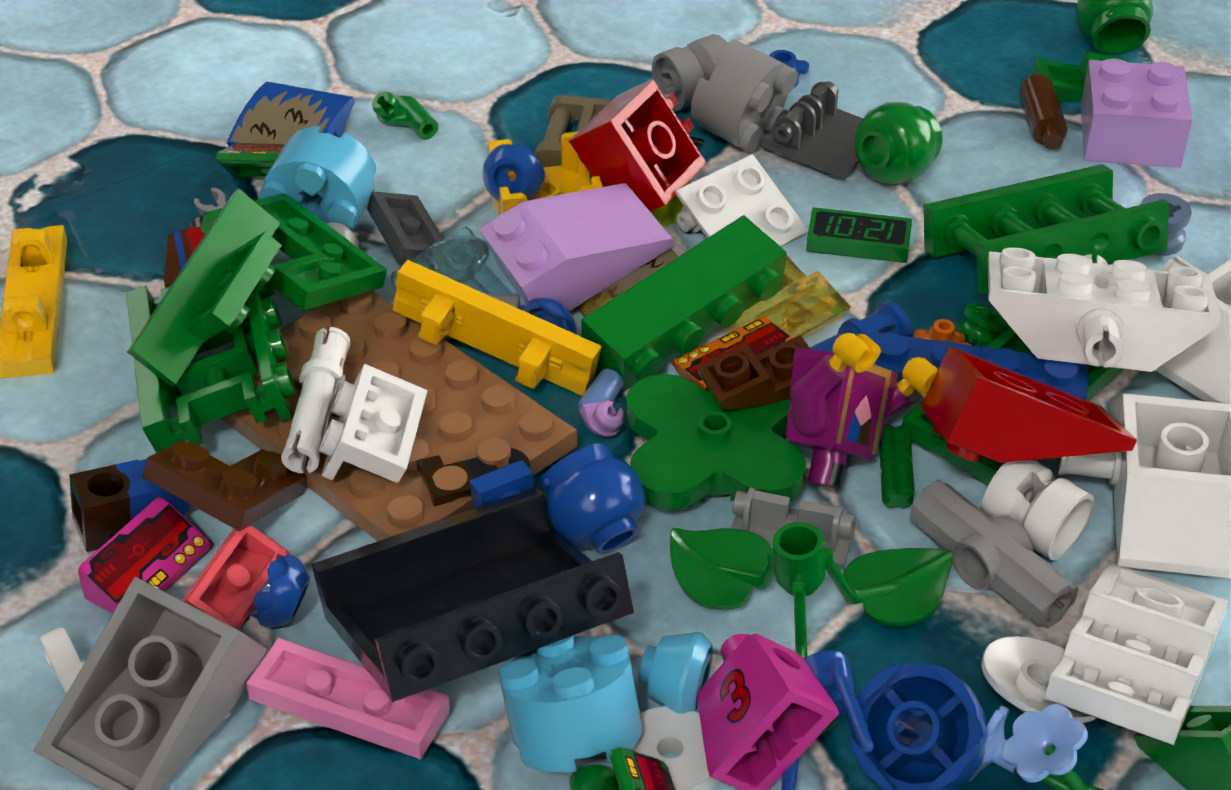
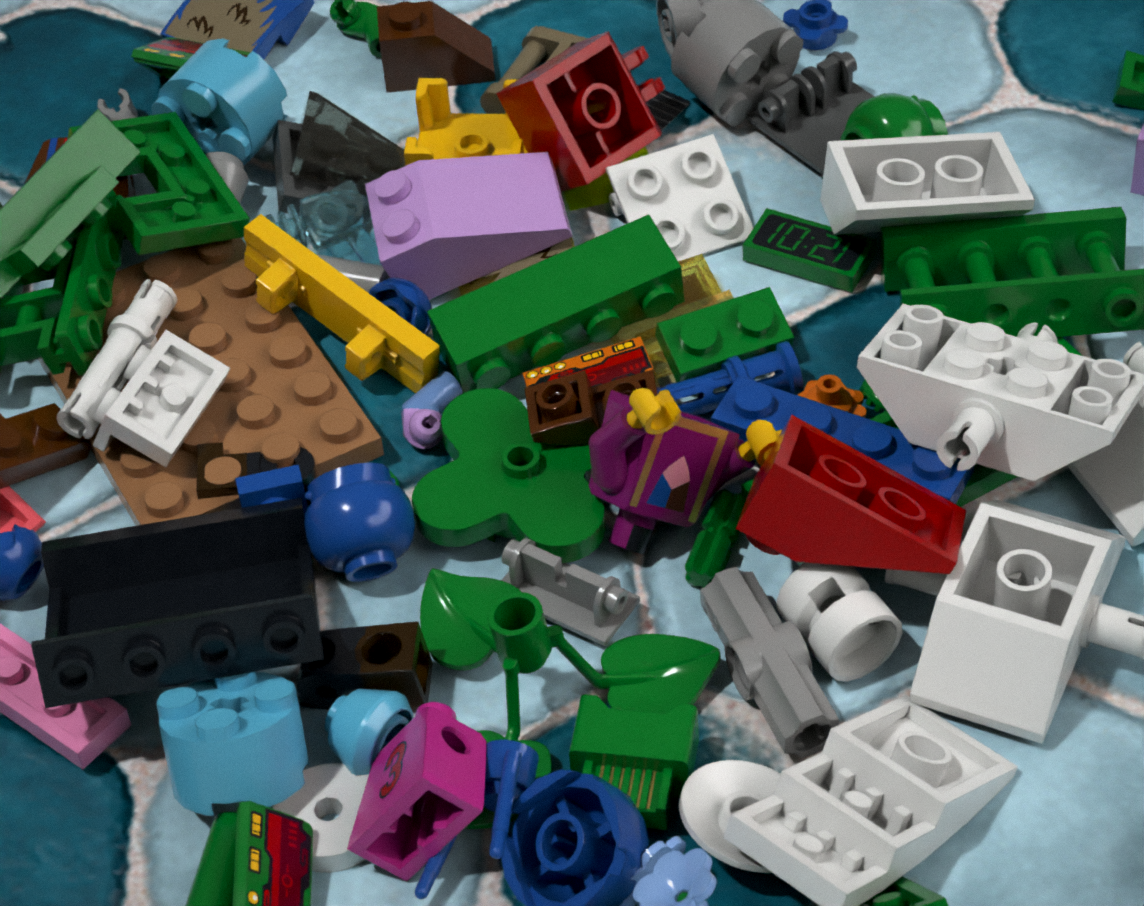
camera: 20 degrees right, 5 degrees up
blue plate [482,144,545,201] -> none
reddish brown cylinder [1020,74,1067,150] -> none
none -> clear smoke wing [290,91,405,197]
none -> leg [297,621,433,712]
none -> reddish brown slope [377,1,496,93]
none -> green piece [569,694,699,830]
none -> green plate [655,287,794,382]
none -> white slope [820,132,1035,235]

